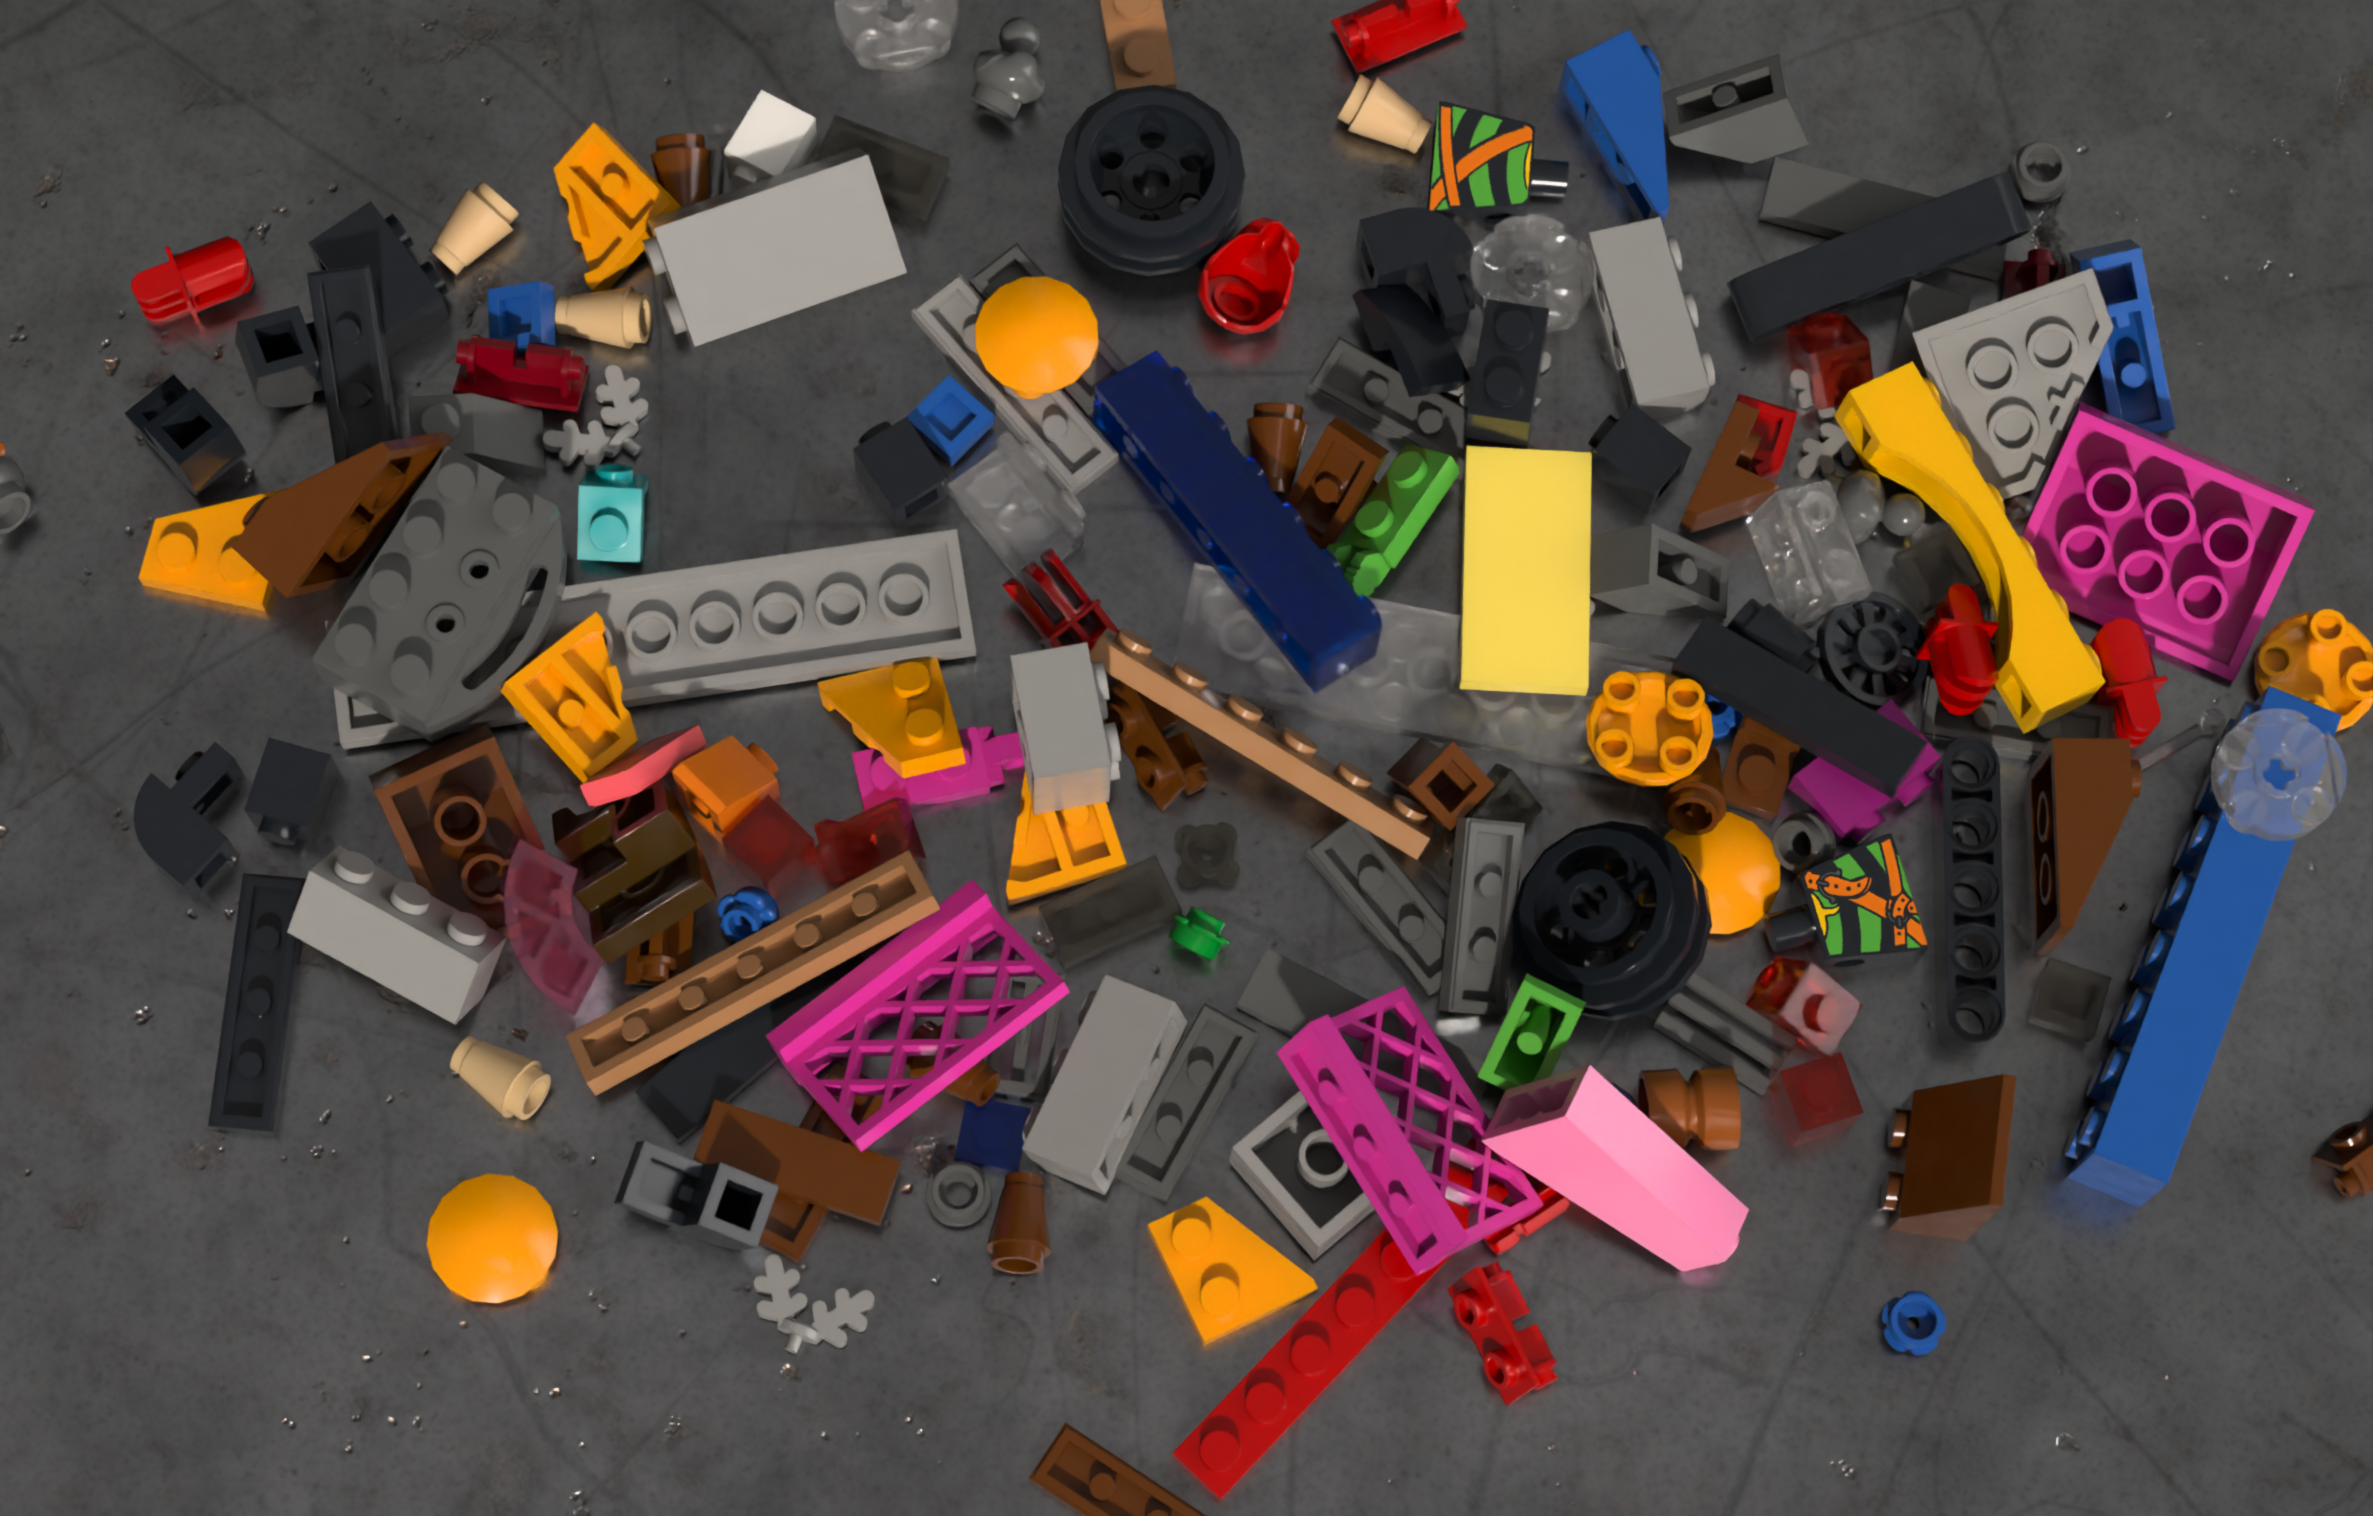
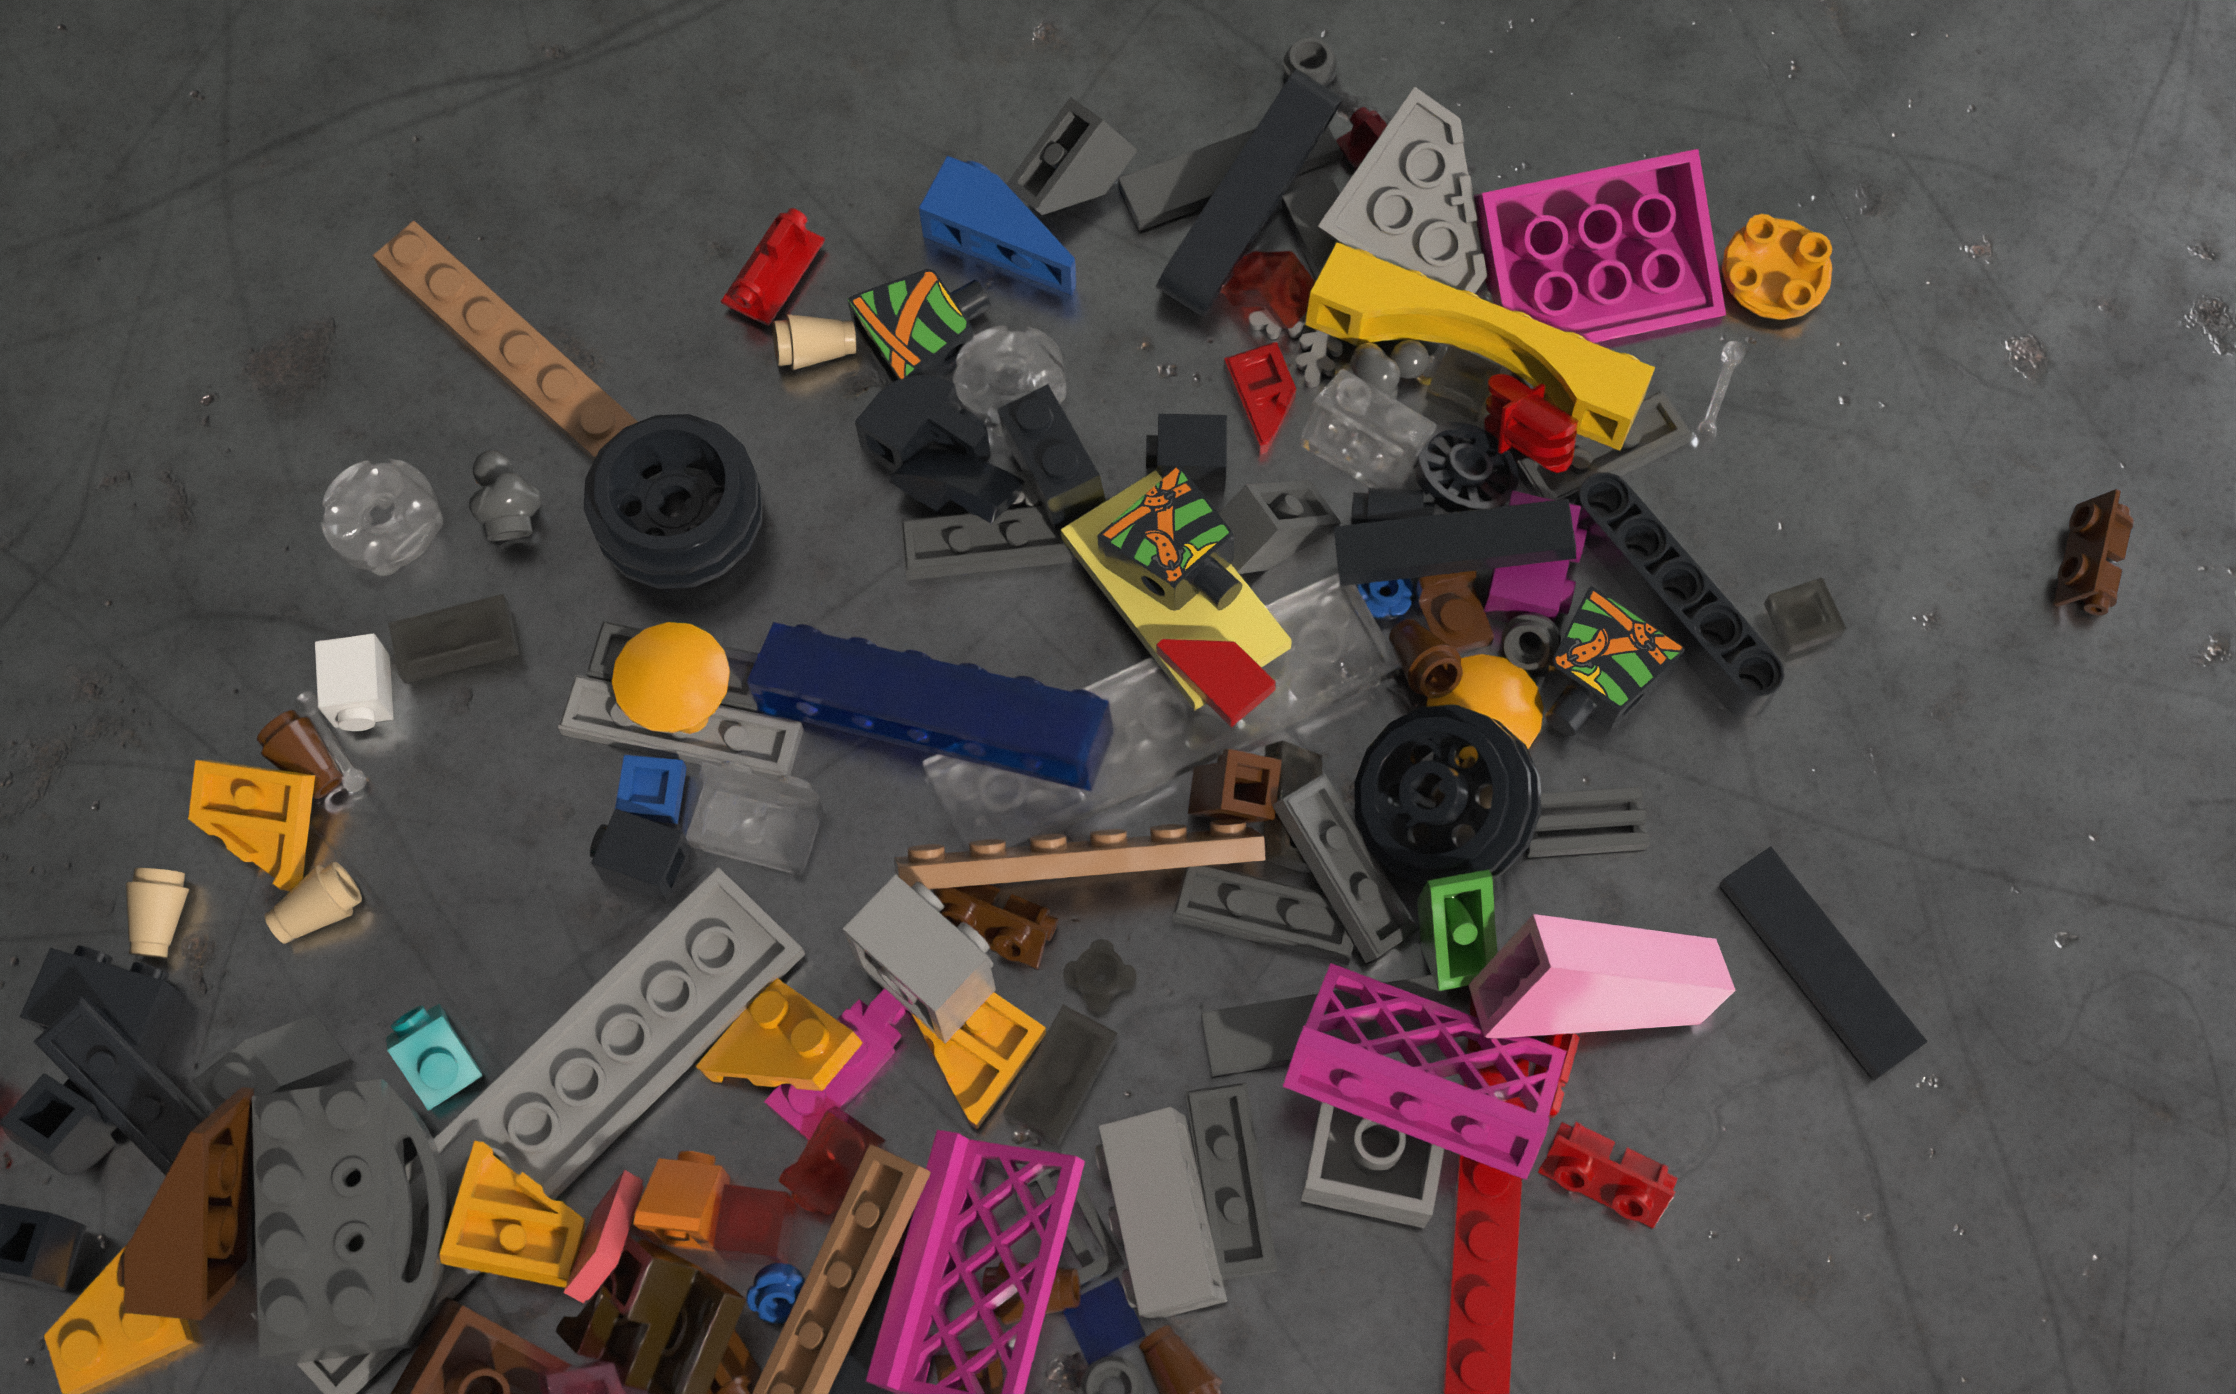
camera: 30 degrees left, 5 degrees down
dark red hinge [453,334,589,412] -> none
blue plate [488,281,556,352] -> none
light grey animal [543,365,648,471] -> none
light grey brick [642,147,907,347] -> none
red arm [1002,547,1119,653] -> none
light orange wing [1147,1197,1318,1346] -> none
green plate [1168,906,1230,961] -> none
red hair [1198,217,1300,335] -> none
reddish brown cone [1246,402,1309,497] -> none
reddish brown slope [1274,417,1389,555] -> none
bright green hinge [1314,443,1460,600] -> none
light grey brick [1582,217,1715,420] -> none
light orange dish [1586,671,1714,787] -> none
dark orange wheel [1637,1065,1741,1152] -> none
reddish brown slope [1679,401,1780,533] -> none
clear red bracket [1746,957,1863,1058] -> none
clear red brick [1769,1052,1864,1147] -> none
reddish brown slope [1881,1074,2017,1242] -> none
blue plate [1882,1291,1946,1355] -> none
reddish brown slope [2027,738,2142,957] -> none
blue brick [2064,686,2342,1208] -> none
blue slope [2069,239,2176,434] -> none
red arm [2089,618,2168,747] -> none
clear plate [2211,708,2347,841] -> none
none -> torso [1097,465,1243,611]
none -> red tile [1156,639,1276,728]
none -> black tile [1719,846,1928,1081]

